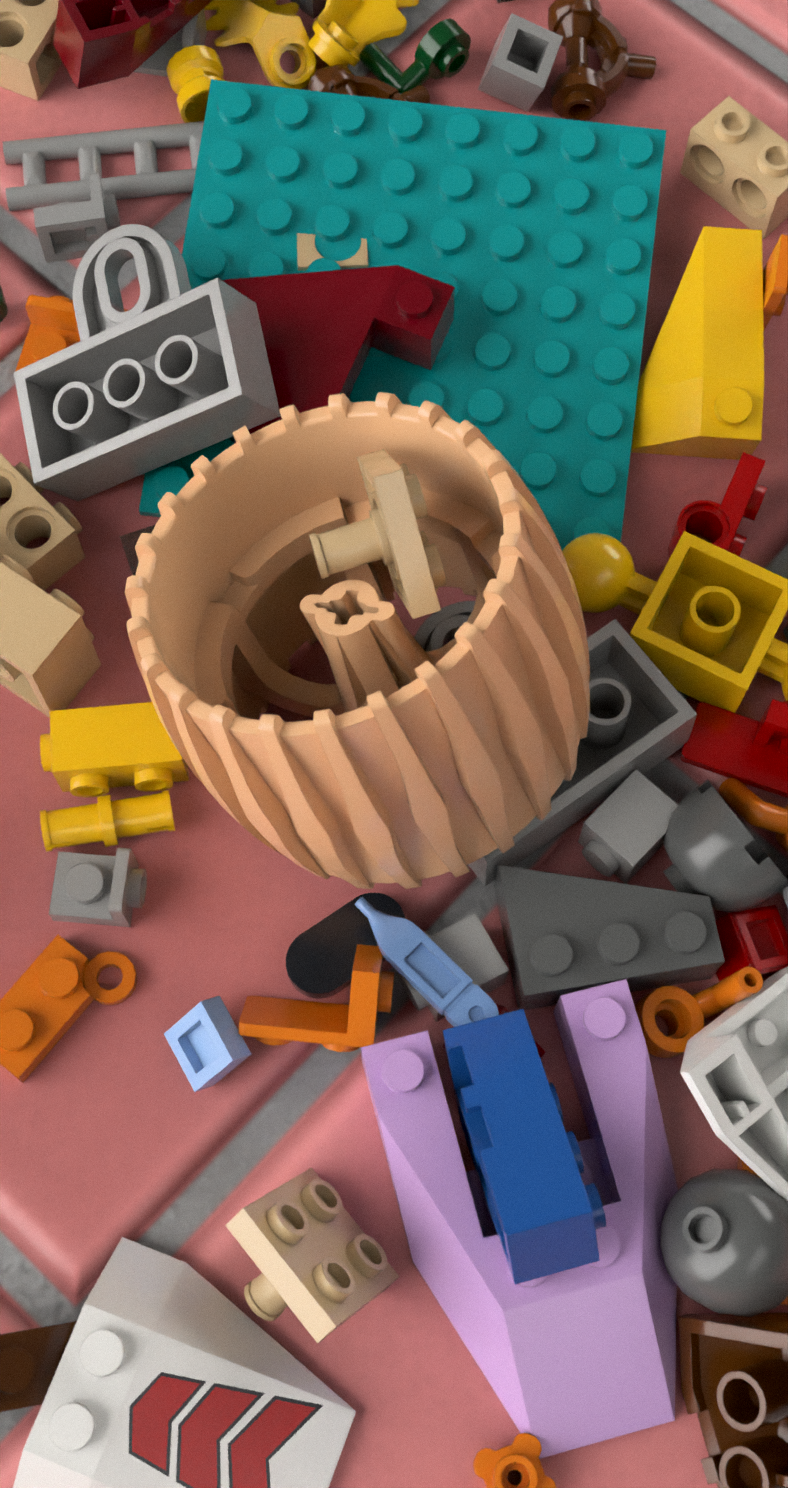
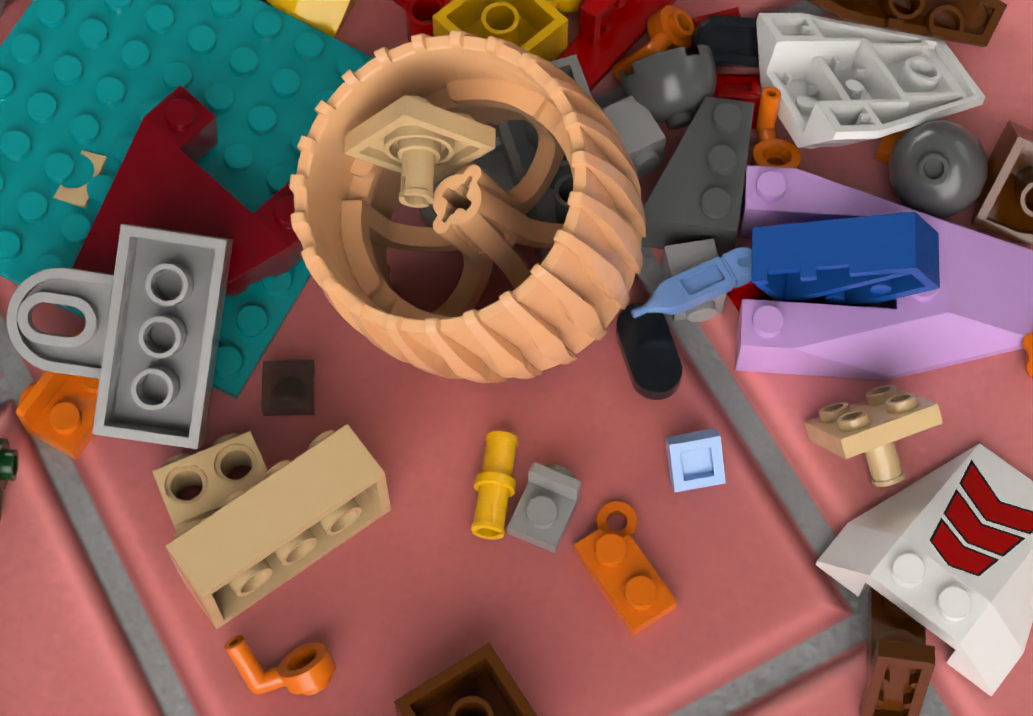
camera: 70 degrees left, 5 degrees down
yellow brick [40,702,189,798] -> none
orange bracket [238,944,395,1052] -> none

